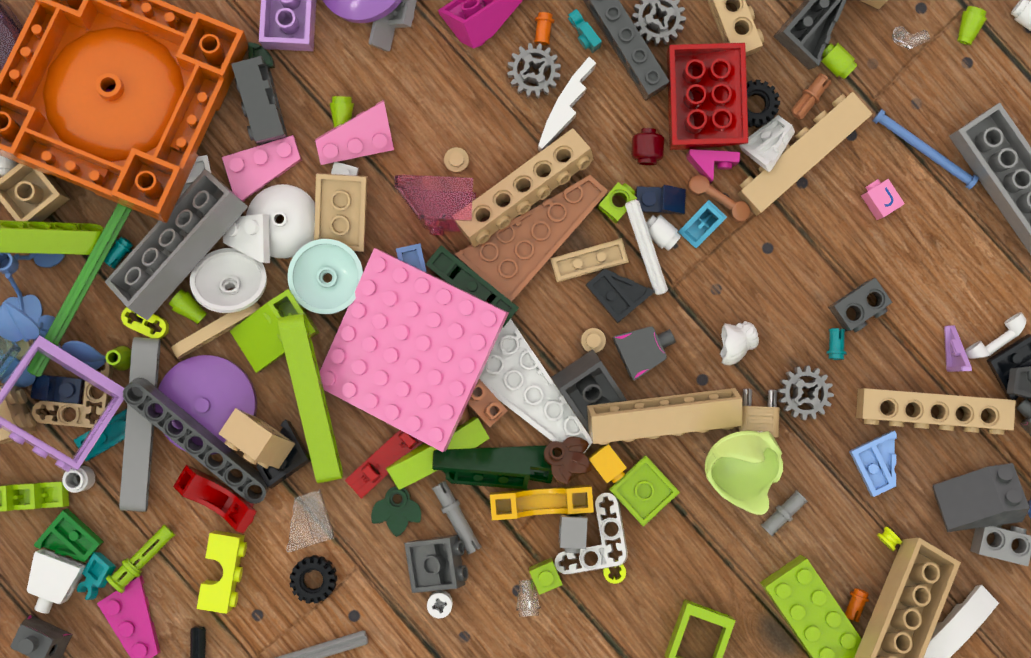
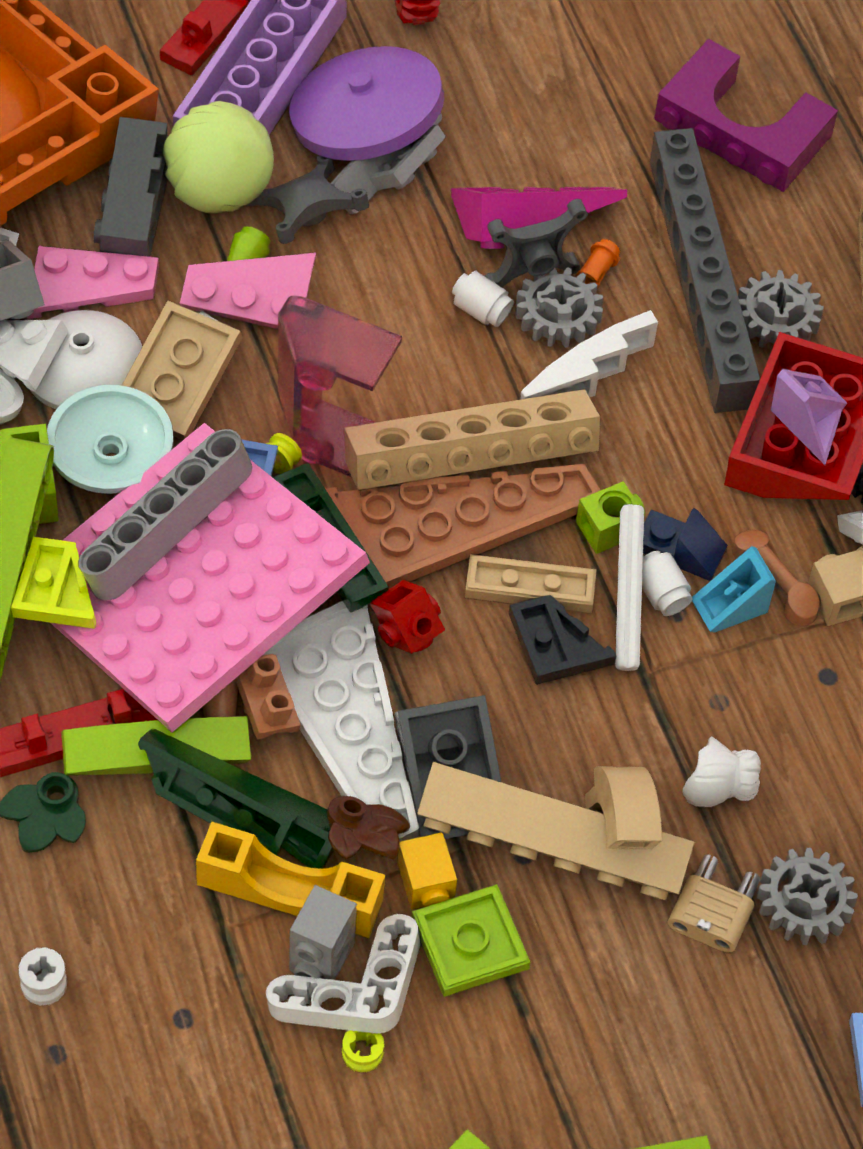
camera: 20 degrees right, 30 degrees down
dark grey plate [404,535,468,593] -> none
light grey pin [432,480,482,555] -> none
tan plate [444,147,469,173] -> none
clear cone [516,580,541,617] -> none
lime brick [529,557,563,595] -> none
teal plate [568,9,602,53] -> none
tan plate [581,328,606,353] -> none
dark grey torso [612,326,676,381] -> none
dark red head [631,128,664,166] -> none
dark pink slope [686,149,740,184] -> none
yellowish green piece [705,431,783,515] -> none
light grey pin [761,490,808,537] -> none
none -> neon yellow wing [11,537,97,629]
none -> light grey beam [78,429,252,600]
none -> yellowish green piece [163,101,274,213]
none -> dark grey piece [248,155,369,244]
none -> neon yellow bush [266,433,302,474]
none -> red brick [370,580,445,654]
none -> white brick [452,271,514,327]
none -> dark grey piece [484,199,588,288]
none -> tan arch [585,766,662,849]
none -> lavender slope [771,369,848,465]

